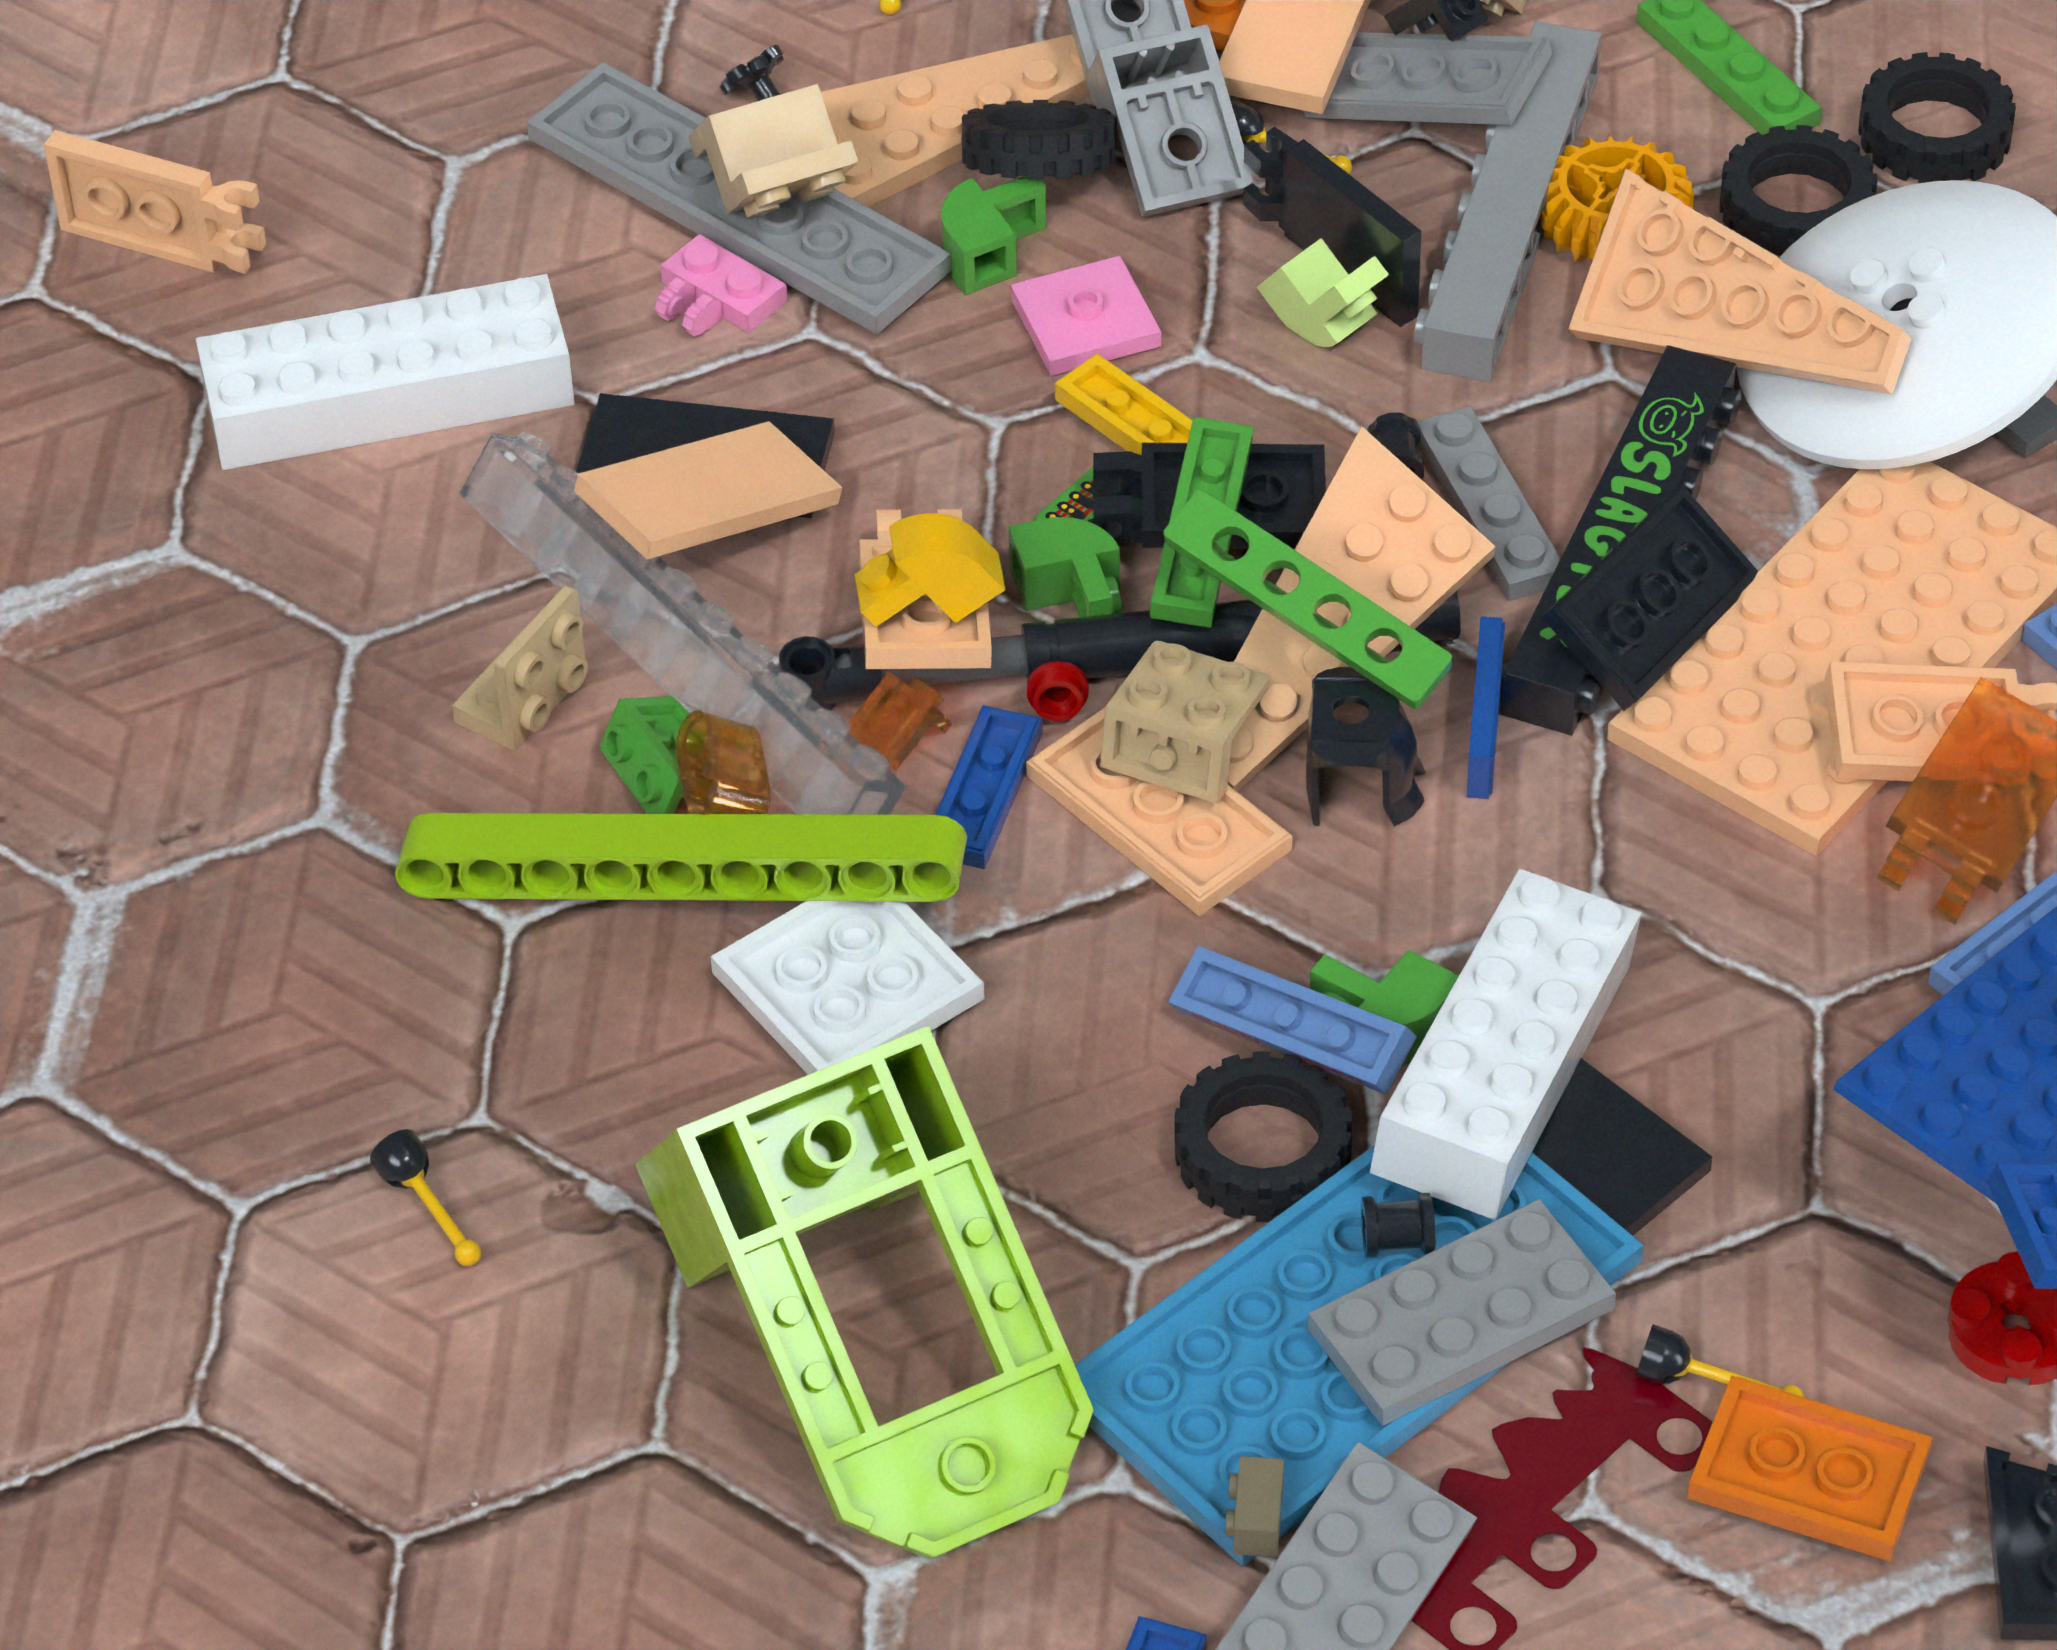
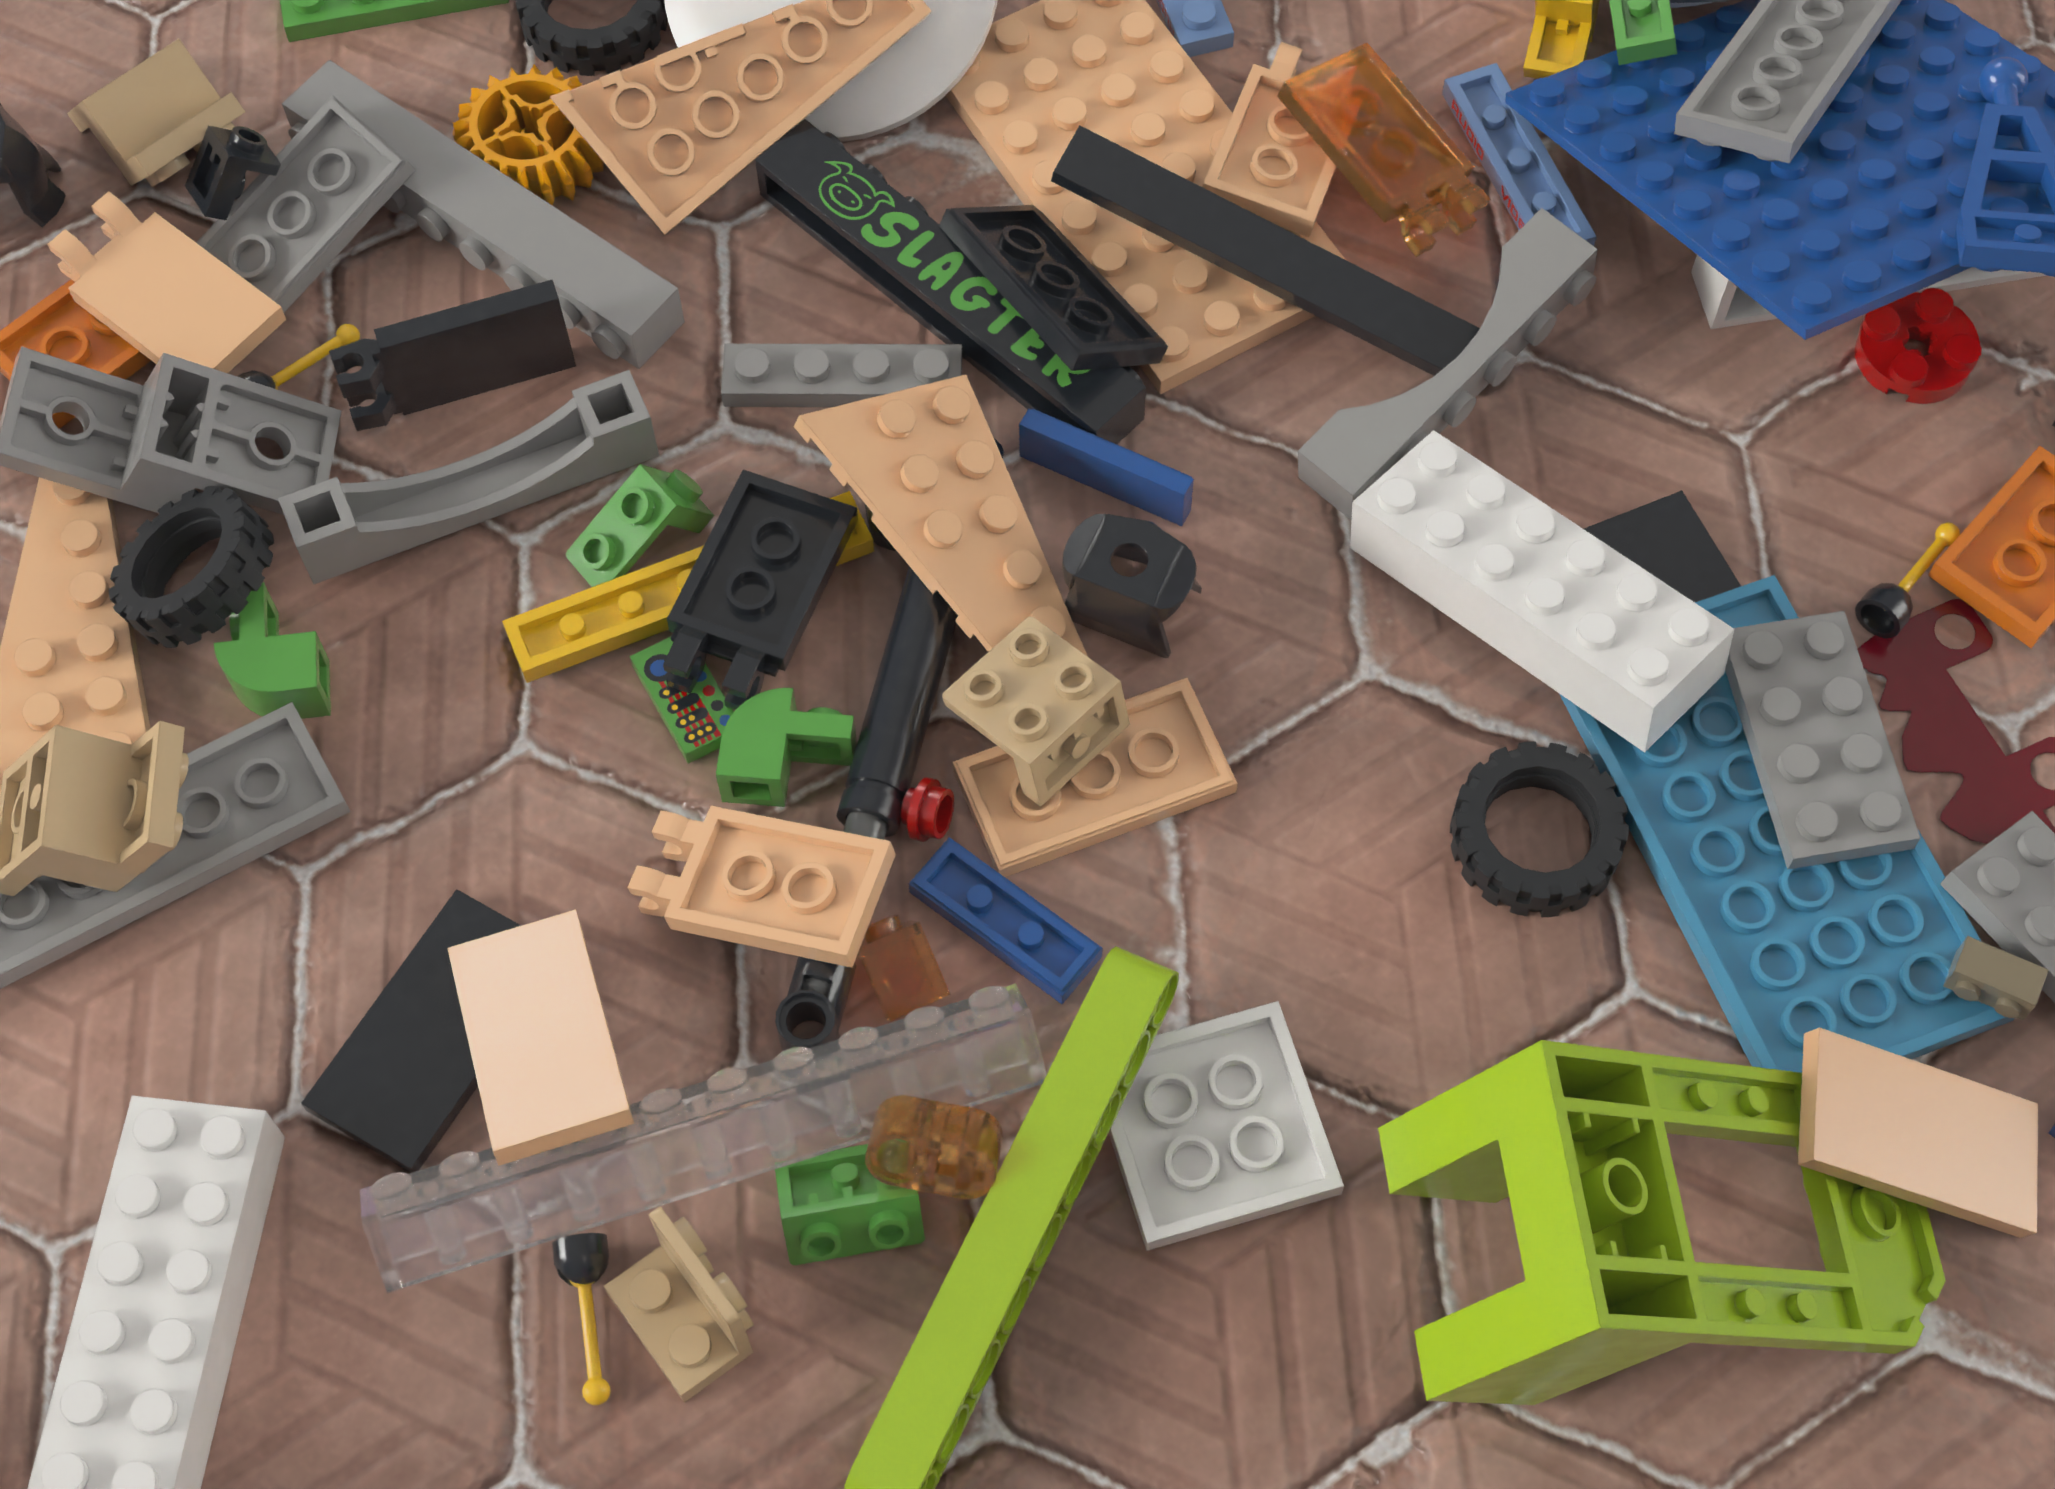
camera: 70 degrees left, 15 degrees up
bright pink hinge [654,234,788,337] -> none
yellow brick [854,513,1005,627] -> none
bright pink plate [1010,256,1162,376] -> none
bright green plate [1150,417,1254,628] -> none
bright green piece [1164,489,1452,709] -> none
medium blue plate [1168,946,1417,1095] -> none
yellowish green brick [1256,238,1389,347] -> none
bright green brick [1309,949,1459,1065] -> none
black bush [1361,1192,1436,1258] -> none
black bush [1367,412,1424,480] -> none
none -> light grey arch [278,370,659,584]
none -> hinge [552,1233,611,1406]
none -> bright green bracket [566,464,715,587]
none -> black tile [1051,125,1480,376]
none -> light grey arch [1298,208,1598,520]
none -> light nougat tile [1798,1027,2038,1238]

